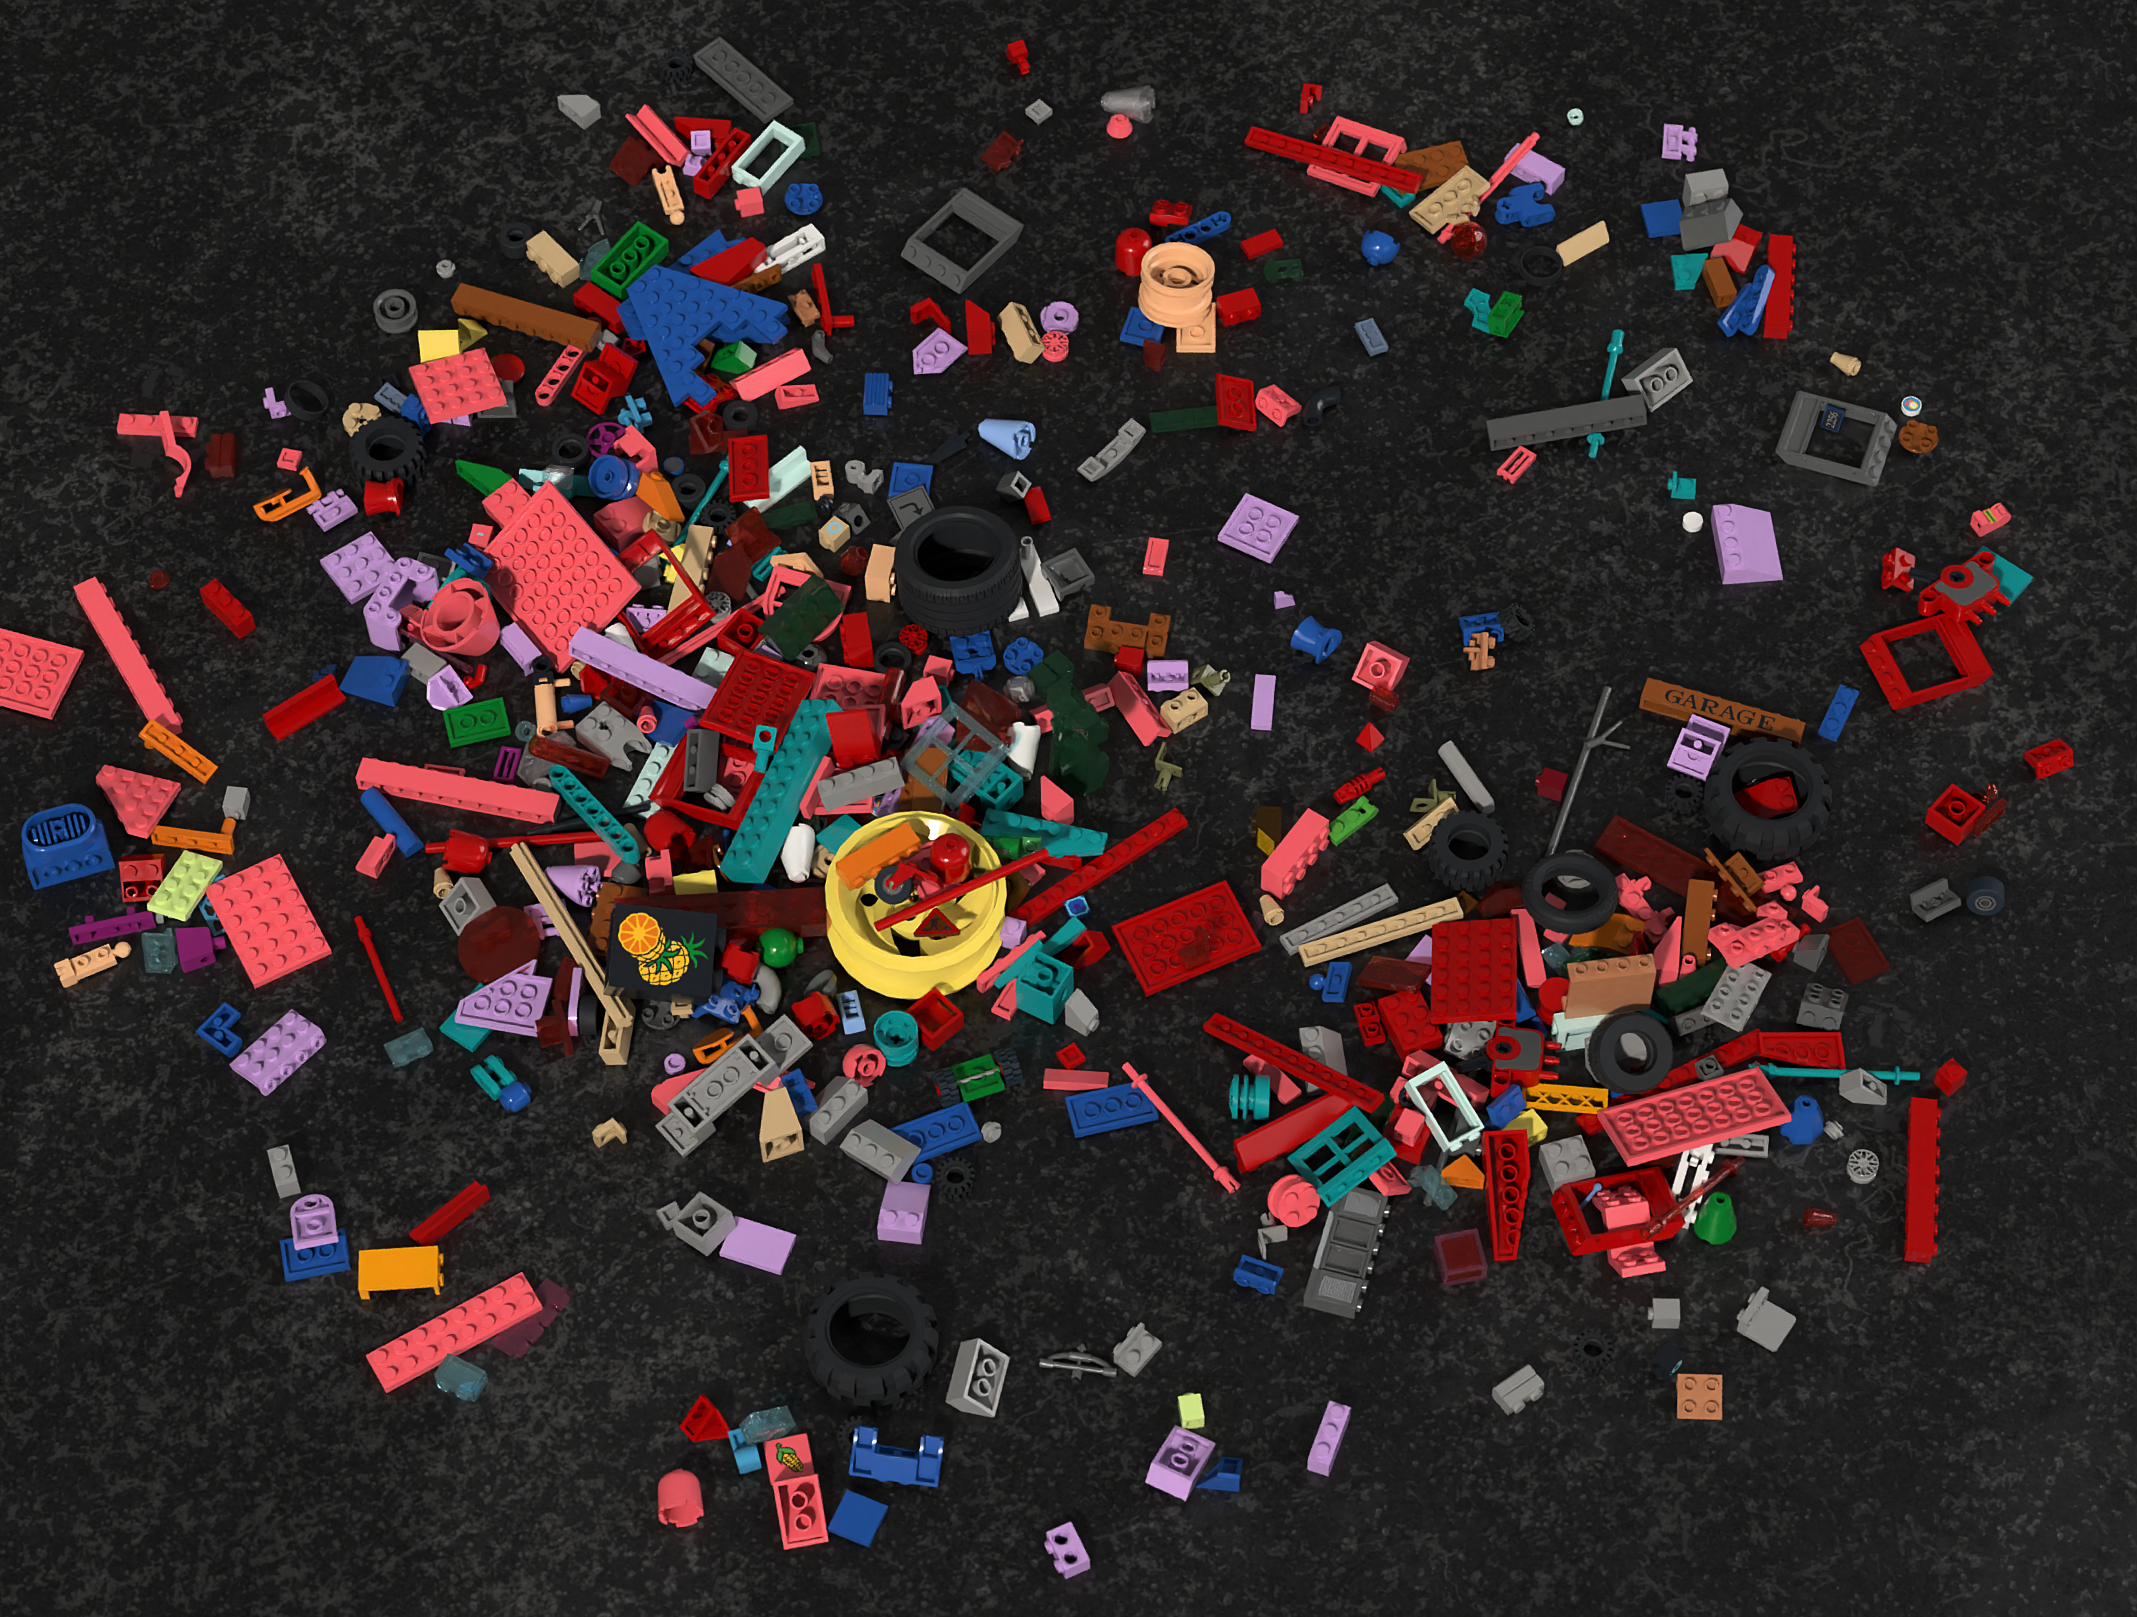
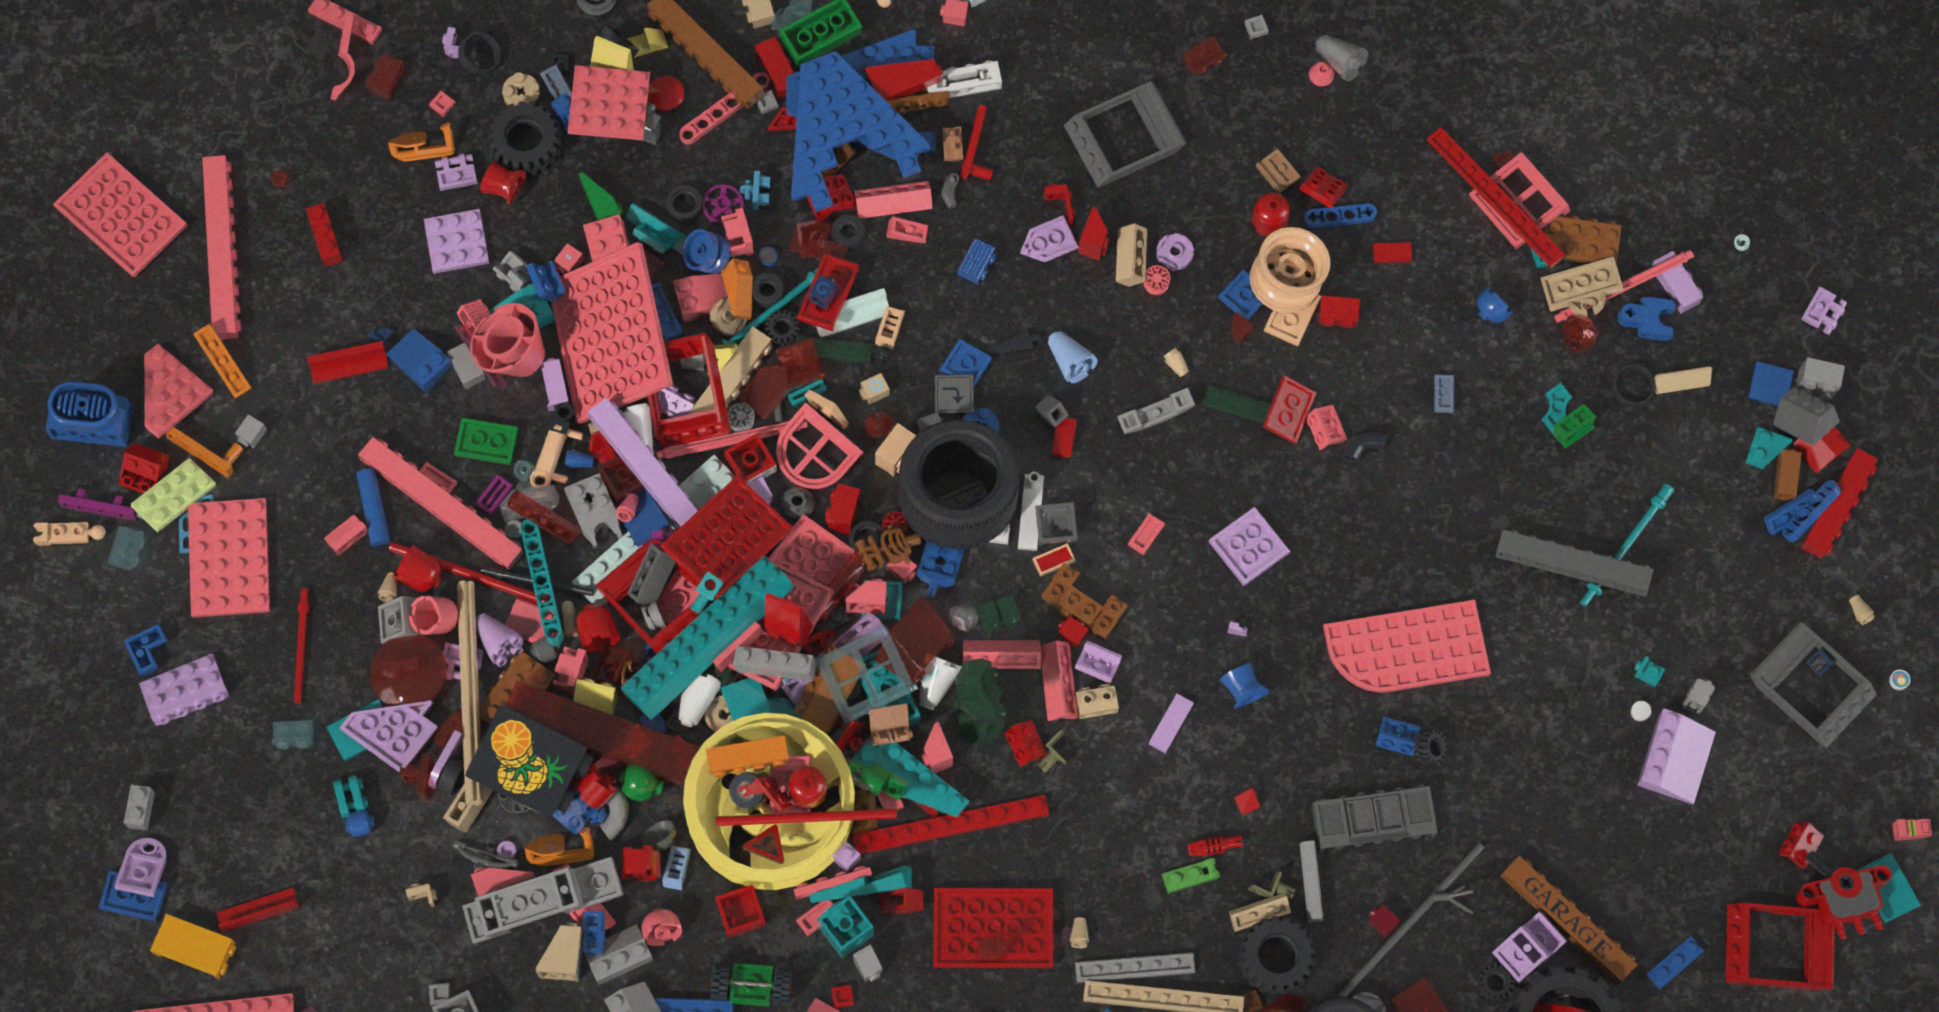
camera: 20 degrees right, 15 degrees up
magenta torso [175,927,226,973] -> none
lavender windscreen [364,557,440,656] -> none
lavender slope [427,664,473,711] -> none
red arm [463,665,487,689] -> none
clear brick [542,464,574,490] -> none
red bracket [571,342,639,415] -> none
green slope [710,341,757,374] -> none
clear green brick [757,574,846,663] -> none
blue dish [785,183,823,215] -> none
dark grey bracket [832,502,870,534] -> none
light grey leg [845,460,884,495] -> none
teal wheel [874,1011,919,1067] -> none
blue dish [1003,637,1043,675] -> none
blue tile [1064,895,1091,920] -> none
olive bracket [1188,664,1230,696] -> none
dark brown slope [1251,806,1282,857] -> none
coral brick [1261,808,1330,900] -> none
clear green piece [1264,258,1304,283] -> none
red bracket [1300,83,1322,113] -> none
coral slope [1352,641,1410,697] -> none
clear red brick [1368,685,1400,712] -> none
nougat hips [1463,632,1495,671] -> none
coral tile [1497,445,1536,484] -> none
light grey slope [1621,348,1693,412] -> none
dark orange dish [1899,420,1938,453] -> none
none -> coral cylinder [409,596,459,635]
none -> dark grey piece [453,841,519,870]
none -> light grey plate [507,266,532,288]
none -> dark blue brick [809,275,838,309]
none -> dark orange torso [855,525,921,571]
none -> nougat hinge [869,703,912,746]
none -> red bracket [1005,720,1048,767]
none -> red tile [1032,543,1076,577]
none -> tan cone [1164,348,1189,377]
none -> medium nougat plate [1256,149,1301,194]
none -> dark grey window [1311,785,1438,852]
none -> coral plate [1323,600,1491,693]
none -> light grey brick [1681,678,1715,715]

